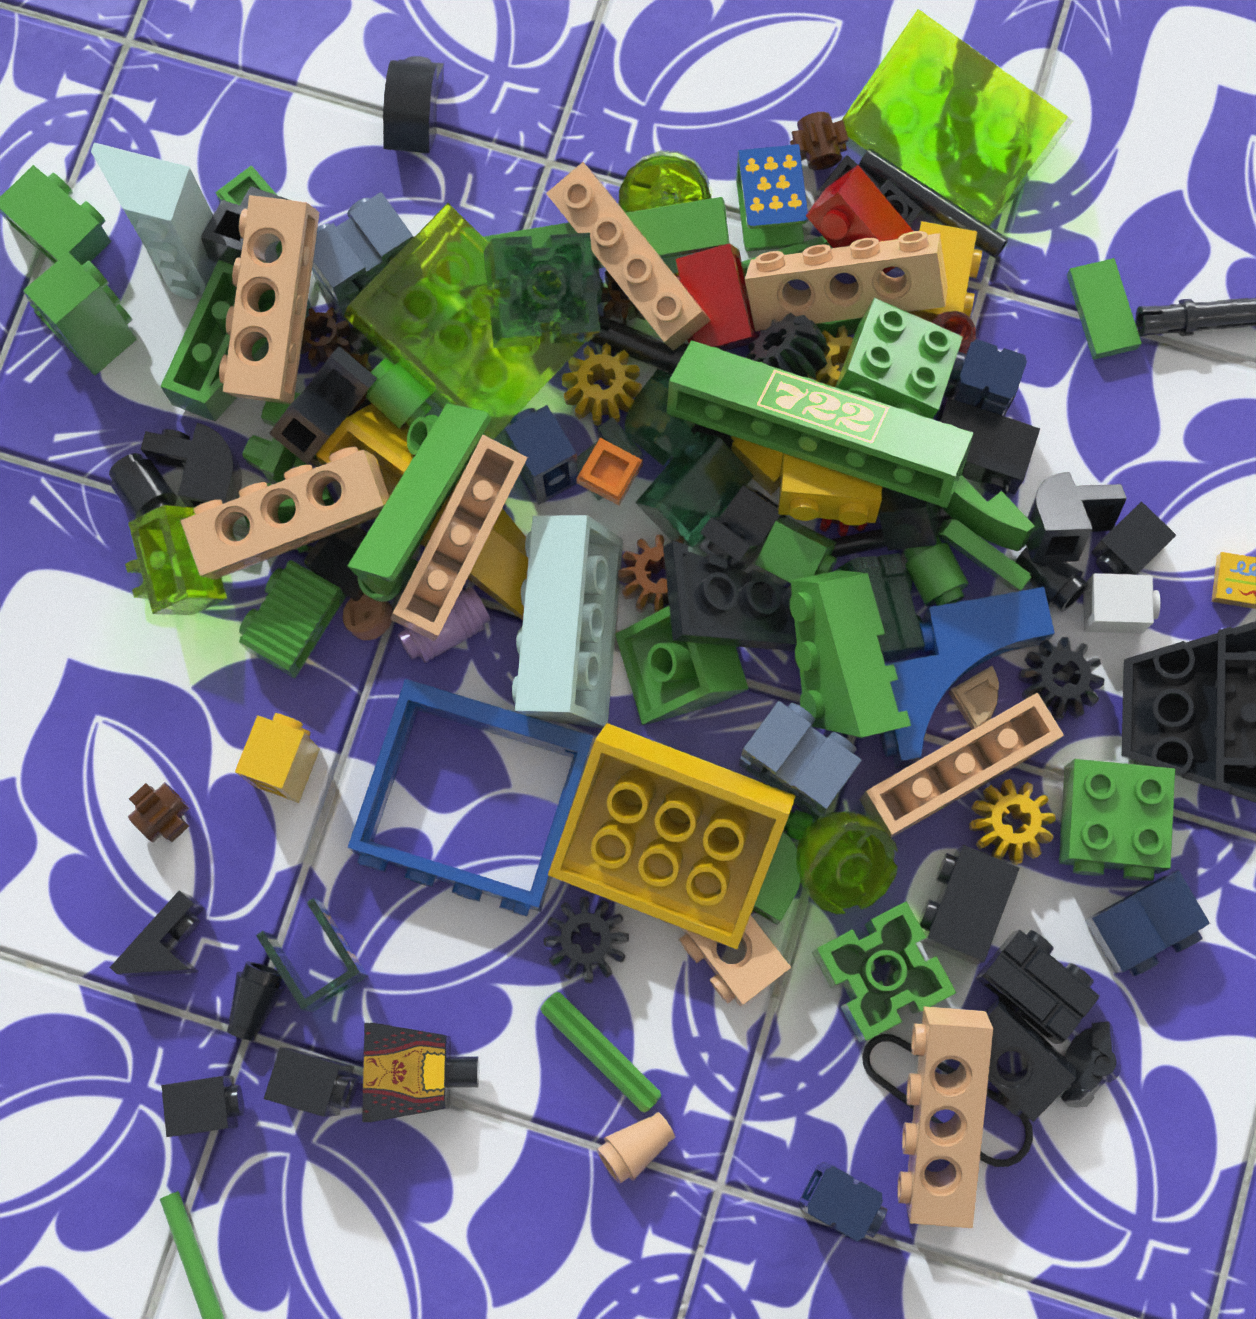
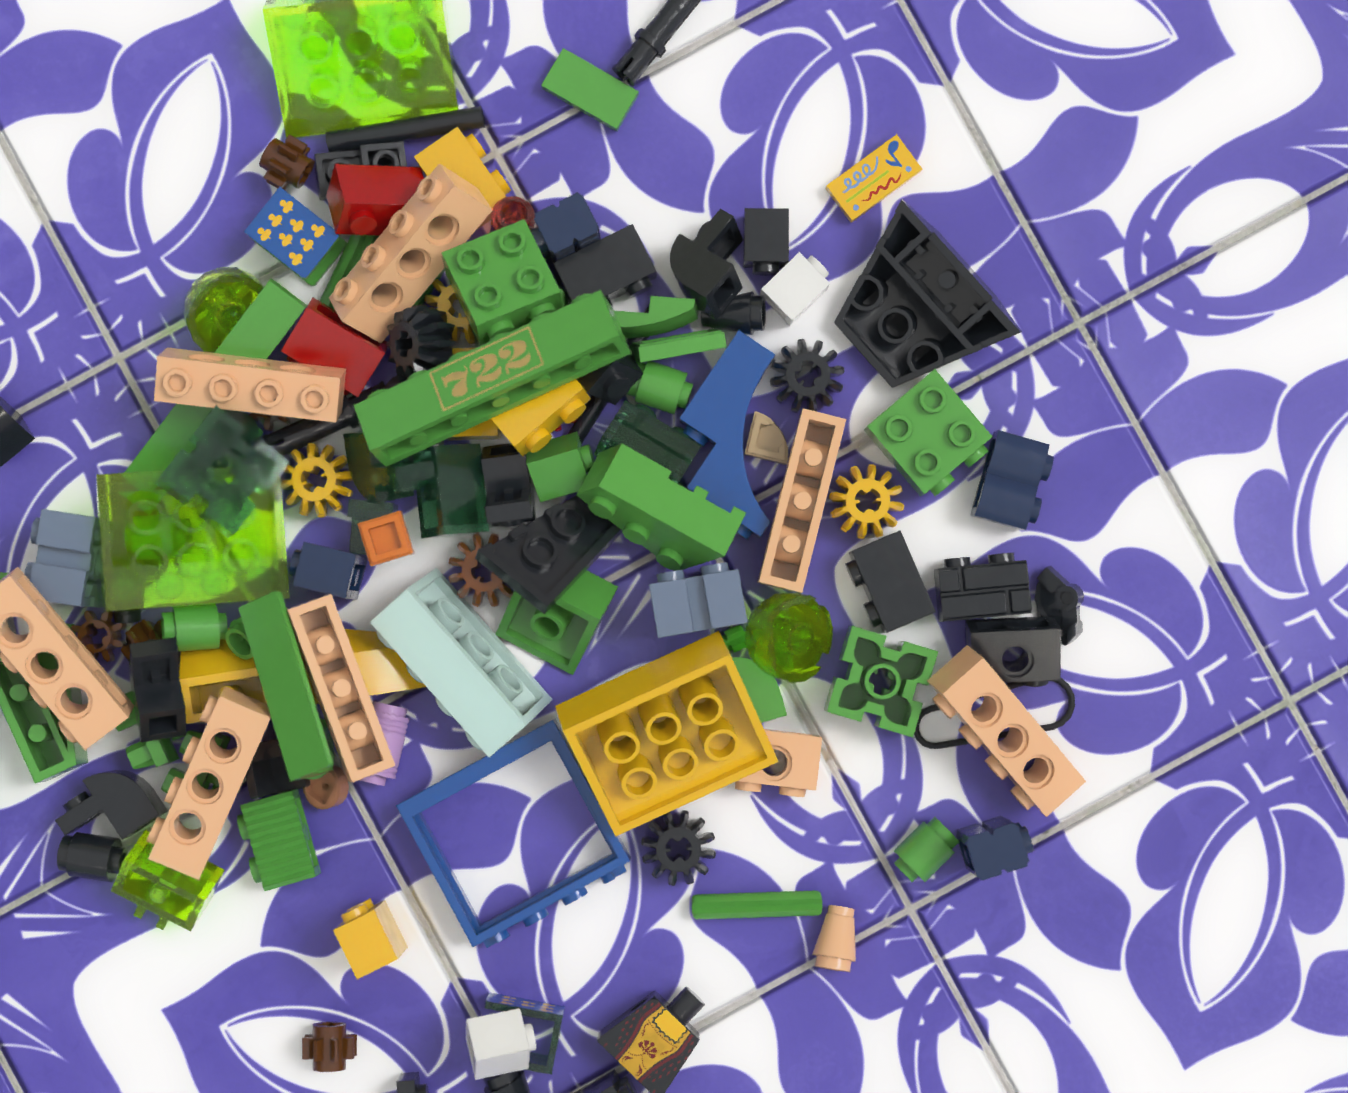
camera: 45 degrees left, 10 degrees up
none -> white brick [466,1008,536,1080]
none -> bright green brick [894,816,959,882]

